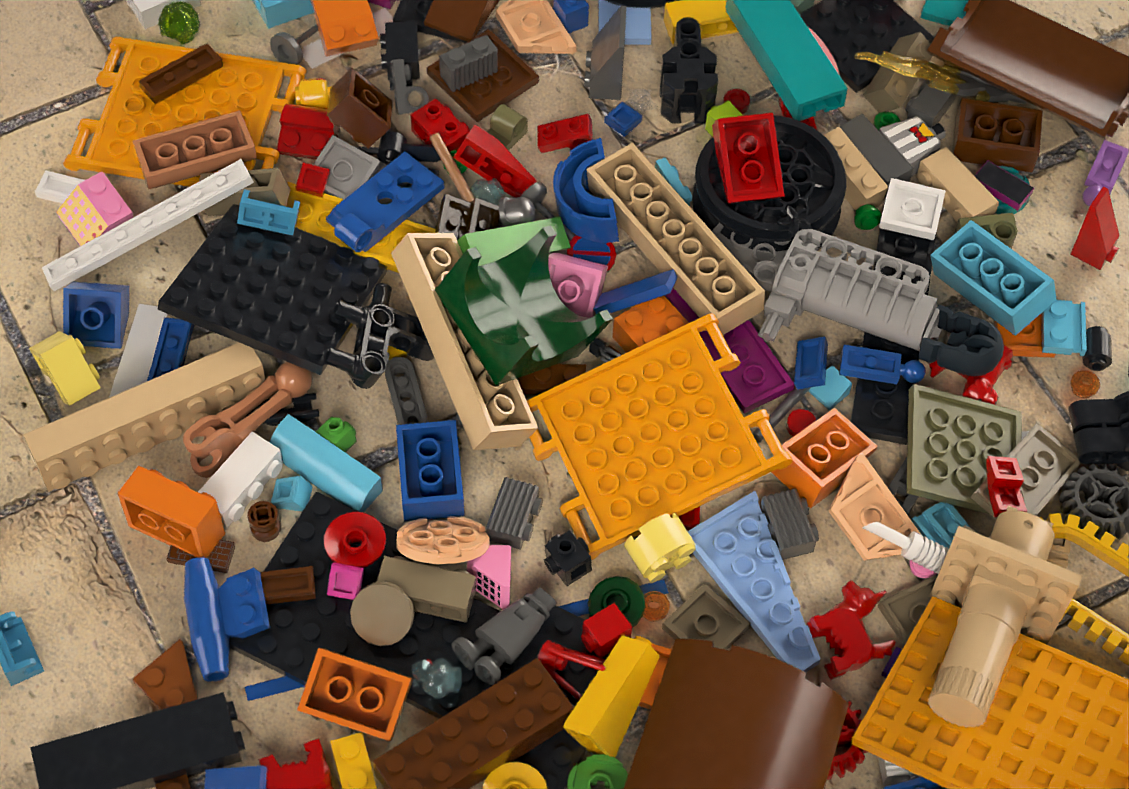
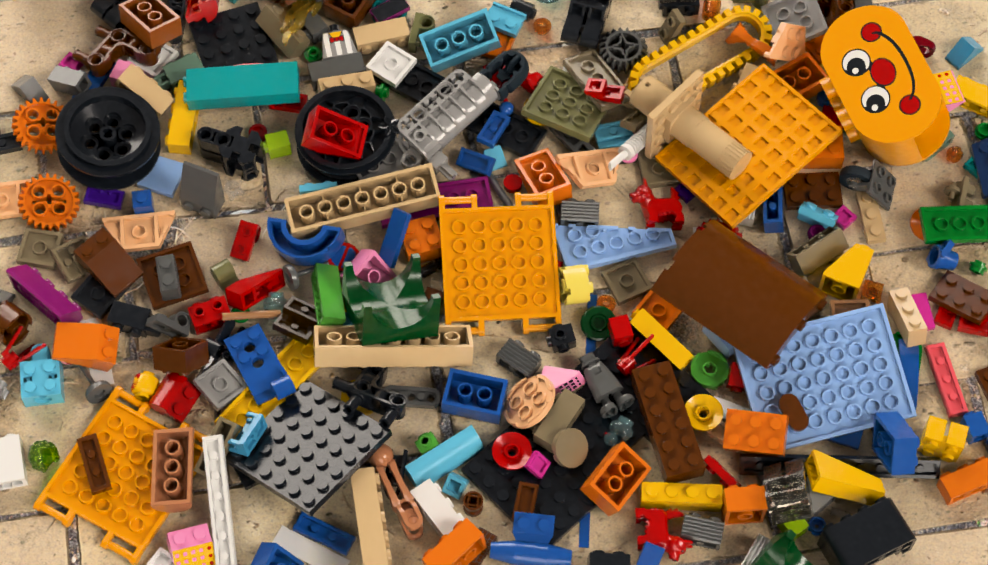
camera: 70 degrees left, 5 degrees up
red tile [295,162,330,198] -> none
flat silver piece [497,197,535,228] -> none
blue tile [604,101,643,137] -> none

